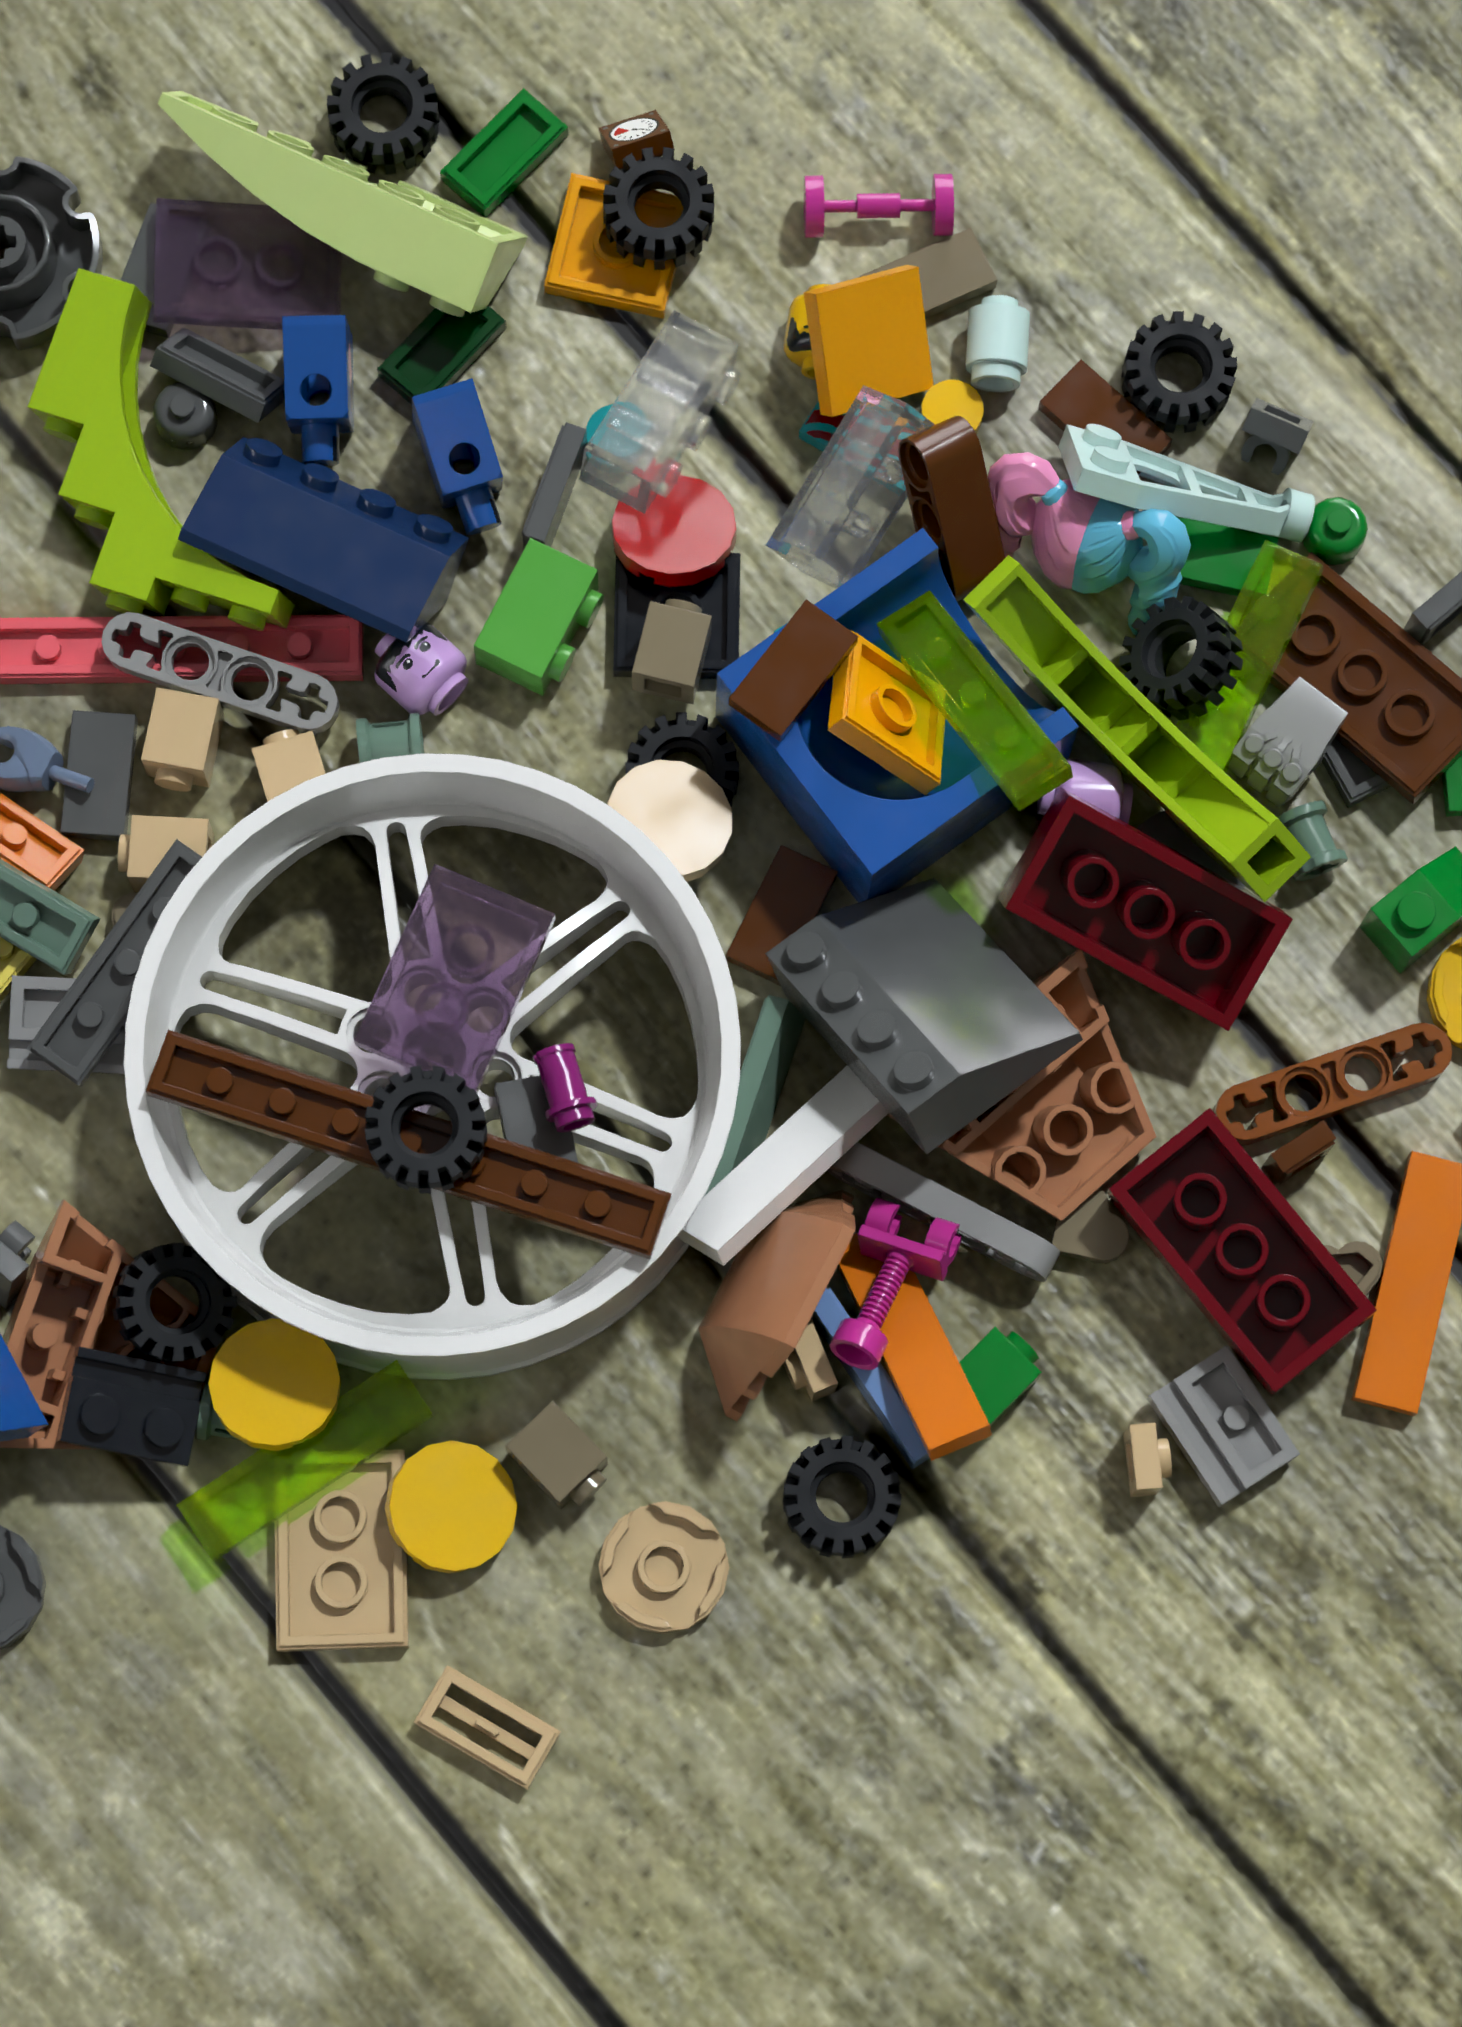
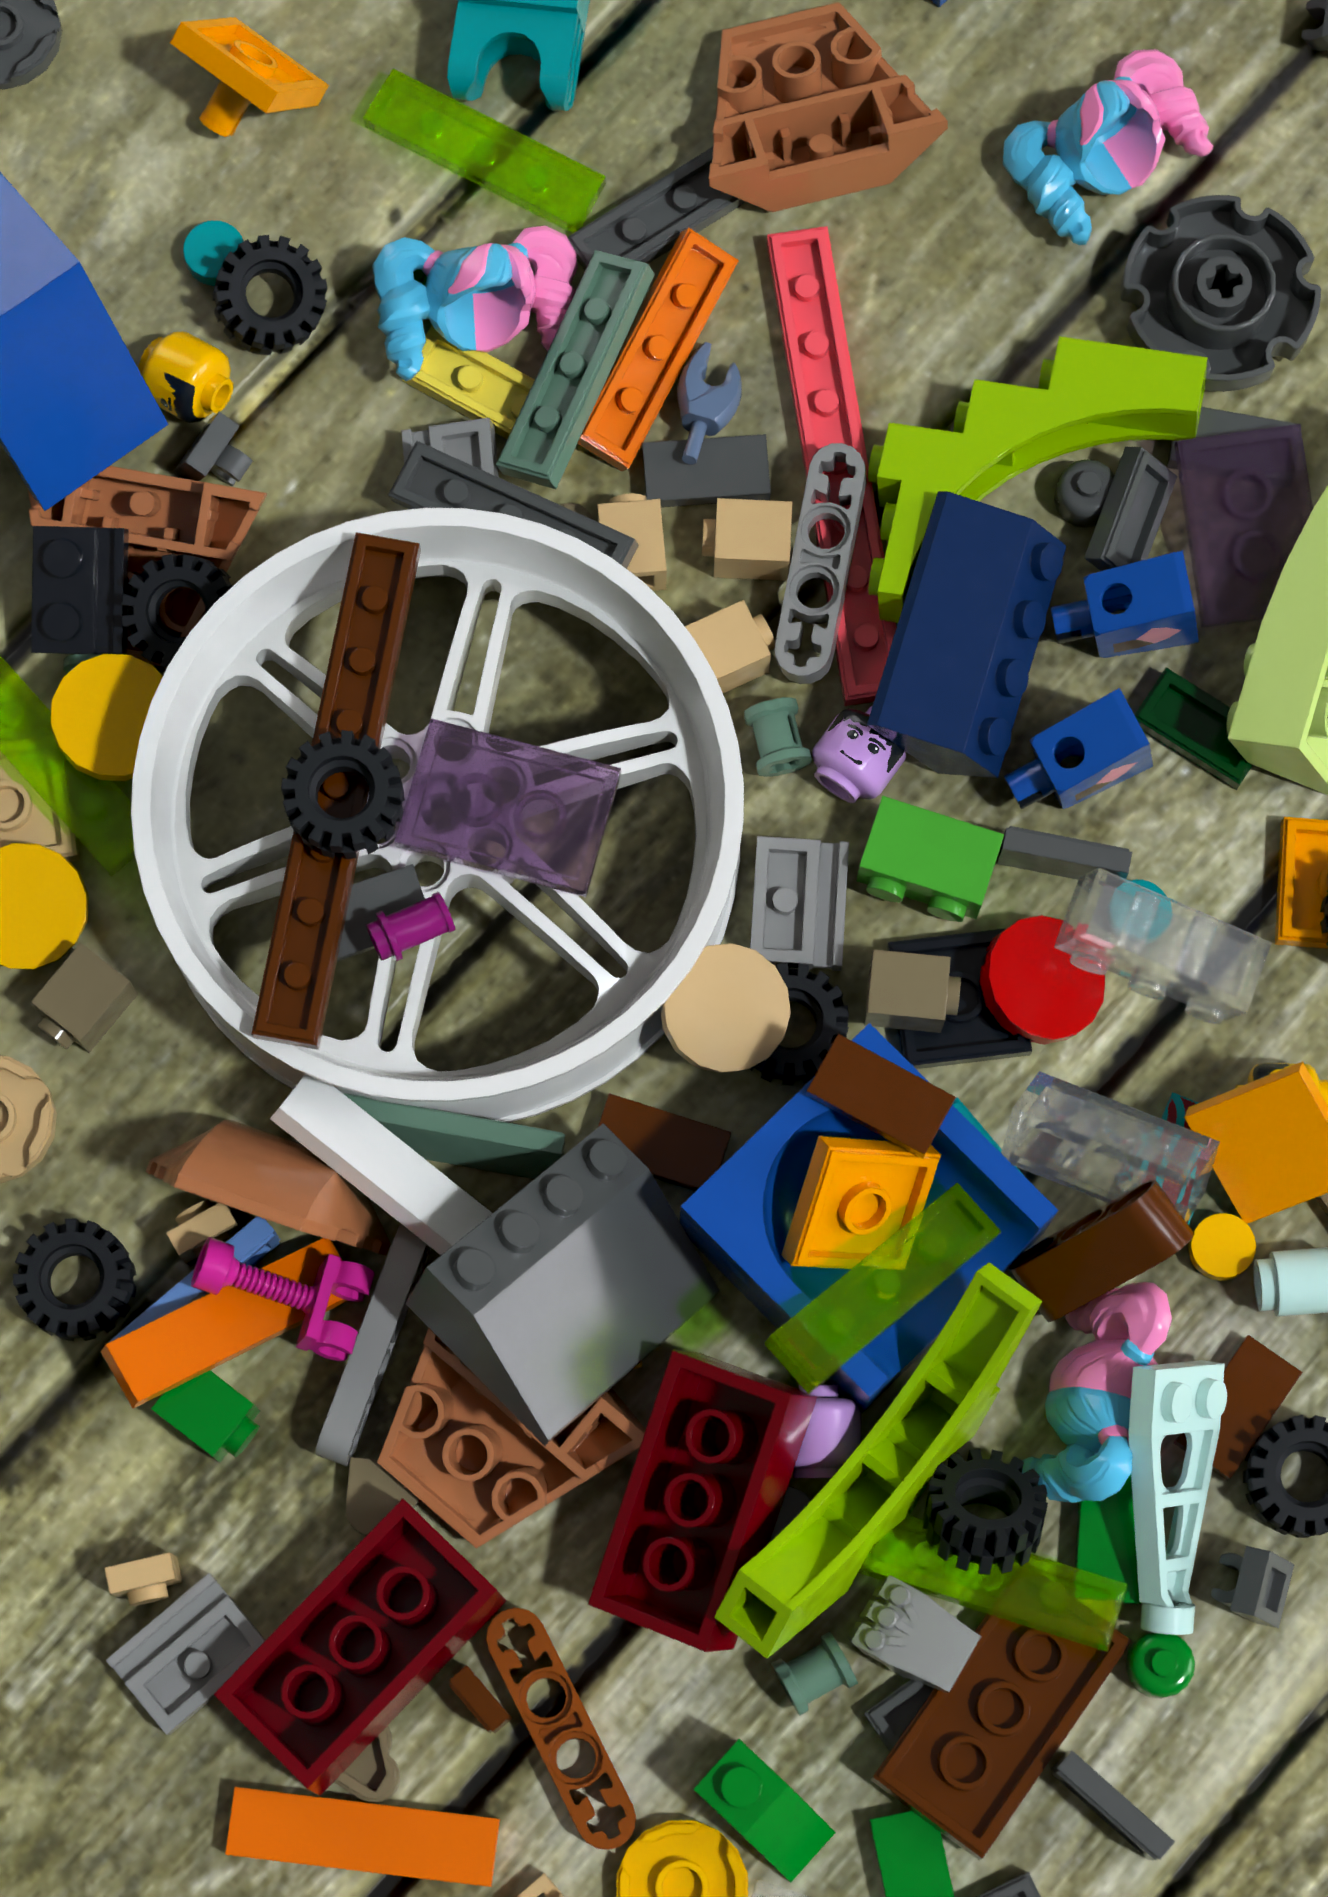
camera: 85 degrees right, 0 degrees up
none -> light grey plate [750,836,849,971]

